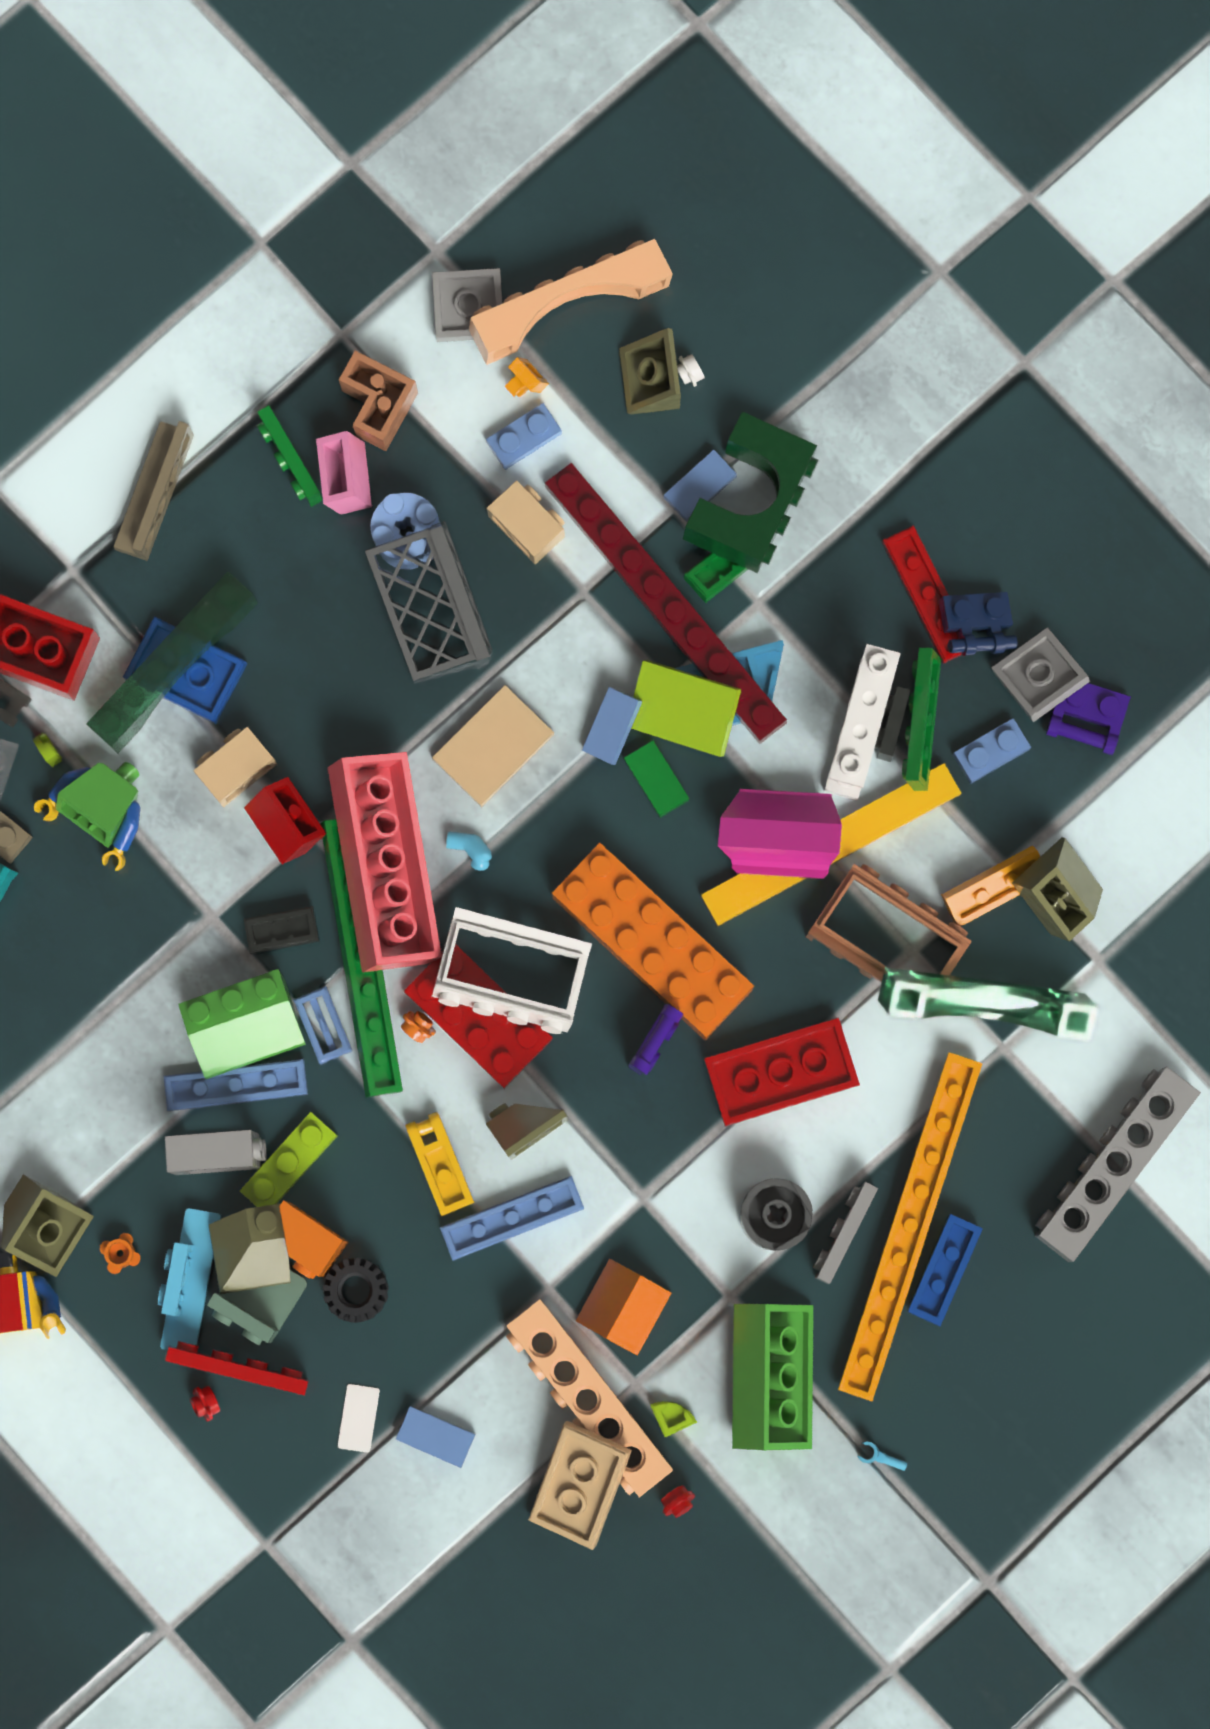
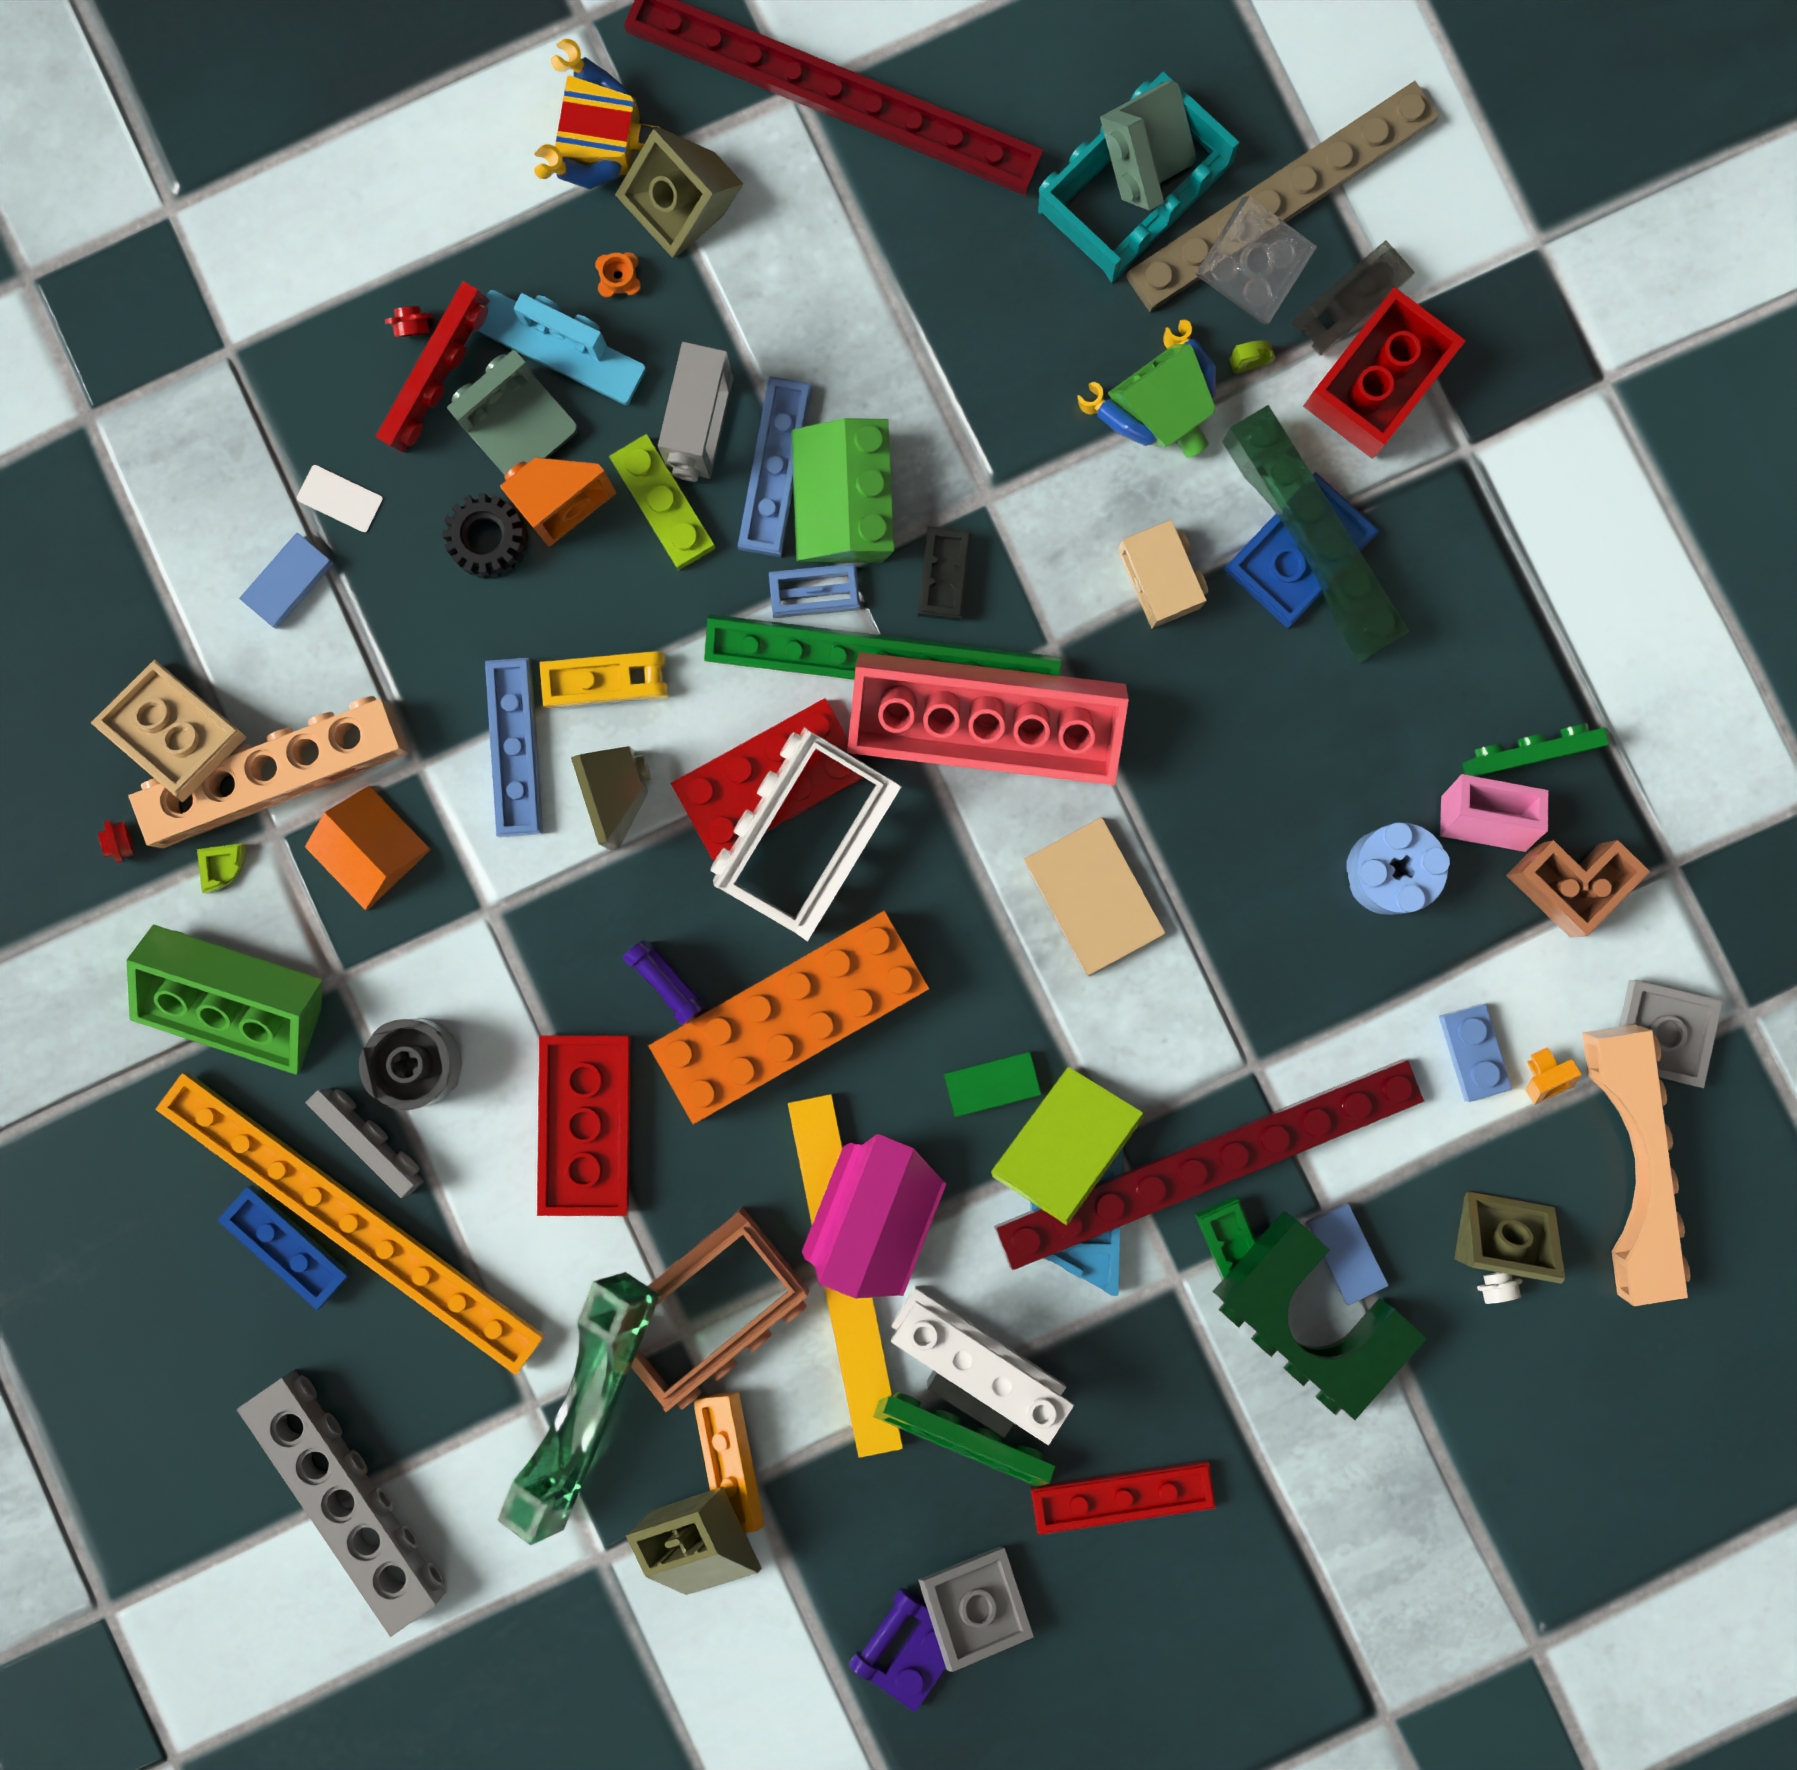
camera: 105 degrees right, 5 degrees up
dark tan fence [114,421,194,561] -> none
olive slope [209,1203,291,1294] -> none
red brick [244,777,326,865] -> none
dark grey fence [365,521,492,681] -> none
orange plate [401,1011,436,1043] -> none
medium azure arm [446,831,492,871] -> none
tan brick [487,480,565,564] -> none
medium blue tile [582,687,643,765] -> none
medium azure hand [857,1441,907,1471] -> none
dark blue plate [938,592,1018,656] -> none
medium blue plate [953,718,1031,784] -> none

